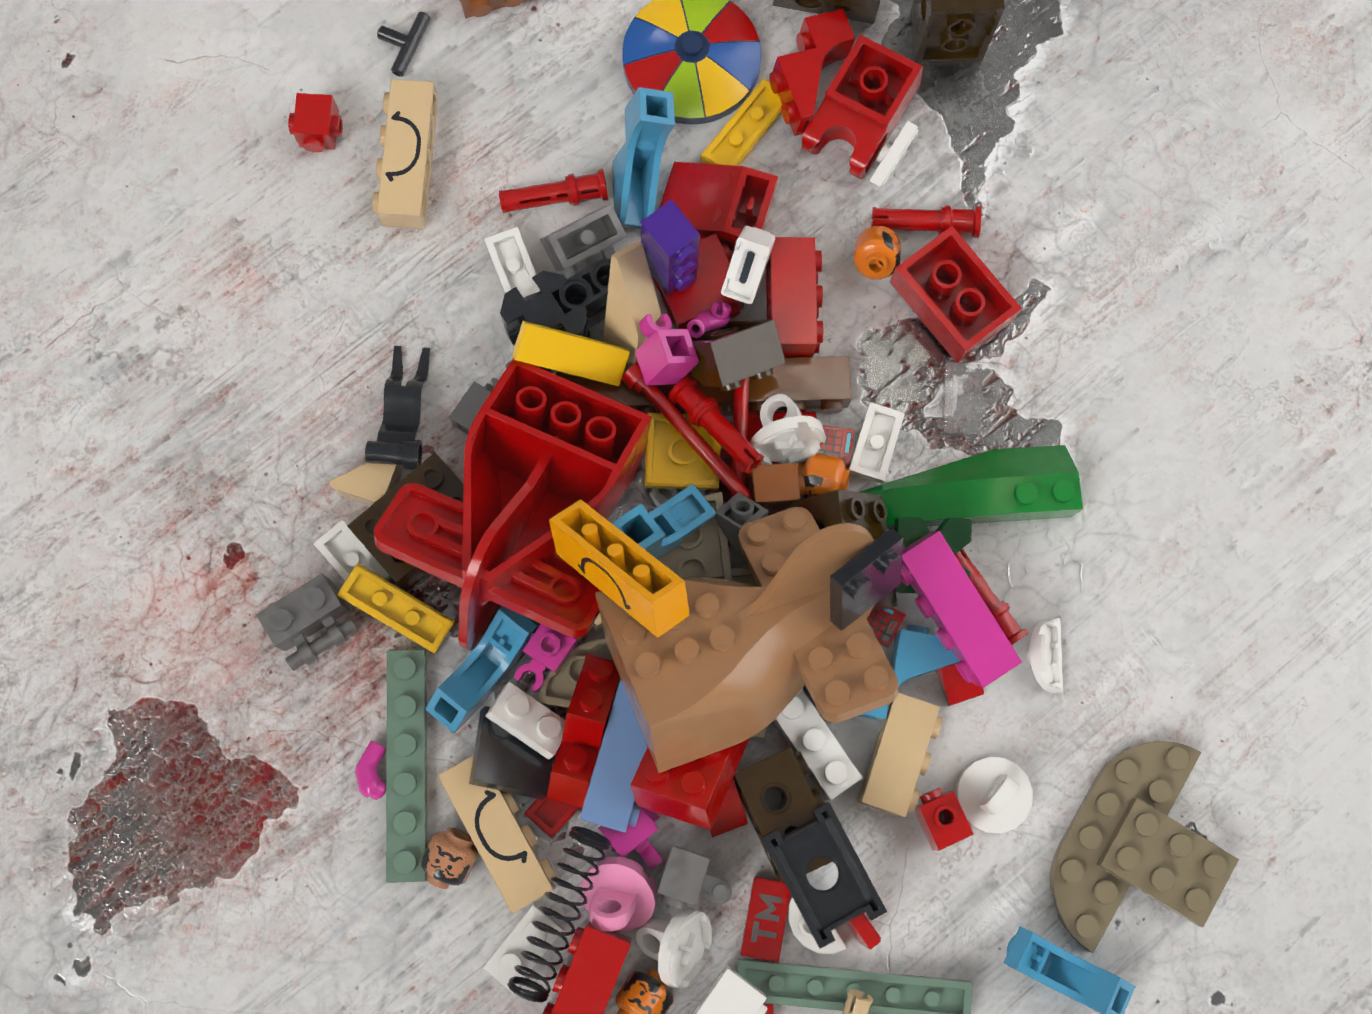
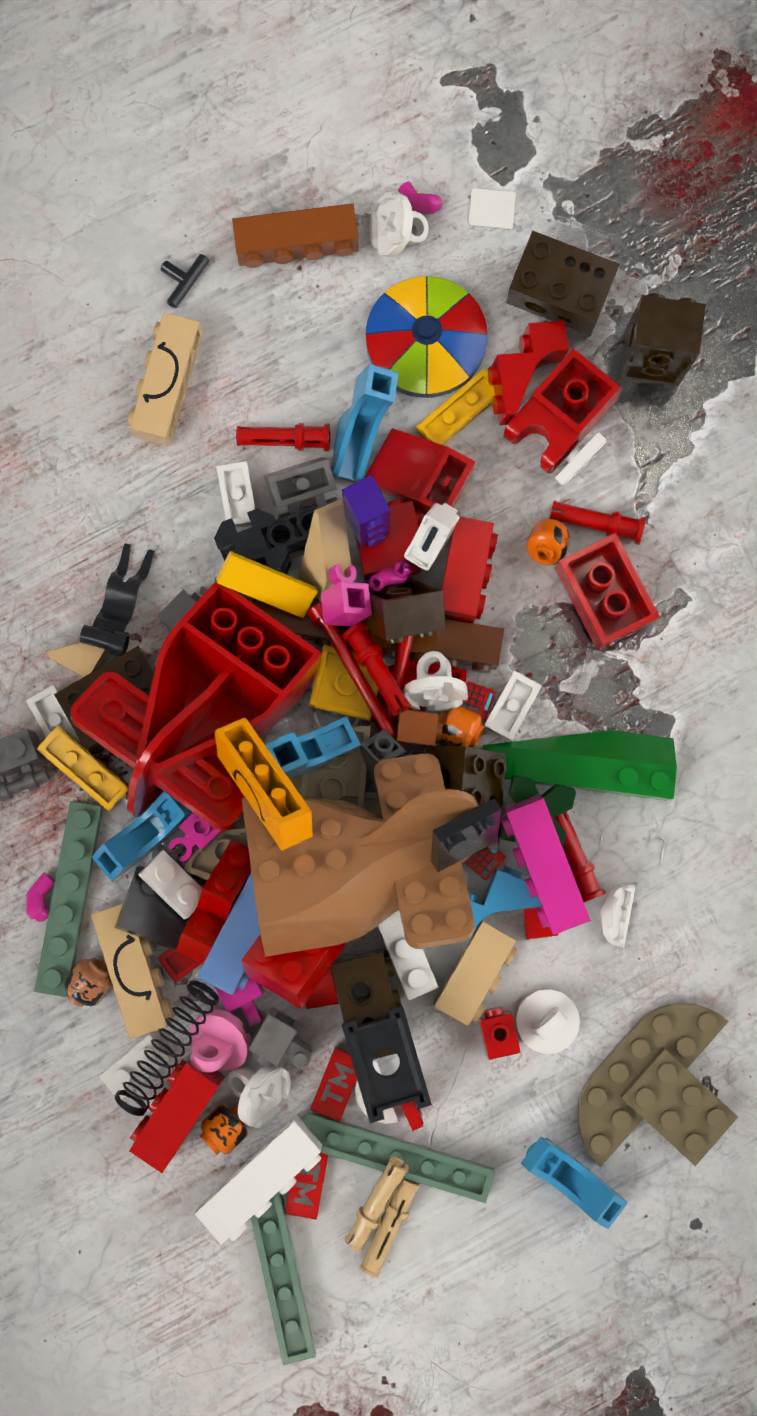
camera: 15 degrees right, 5 degrees up
red brick [288,93,343,152] -> none

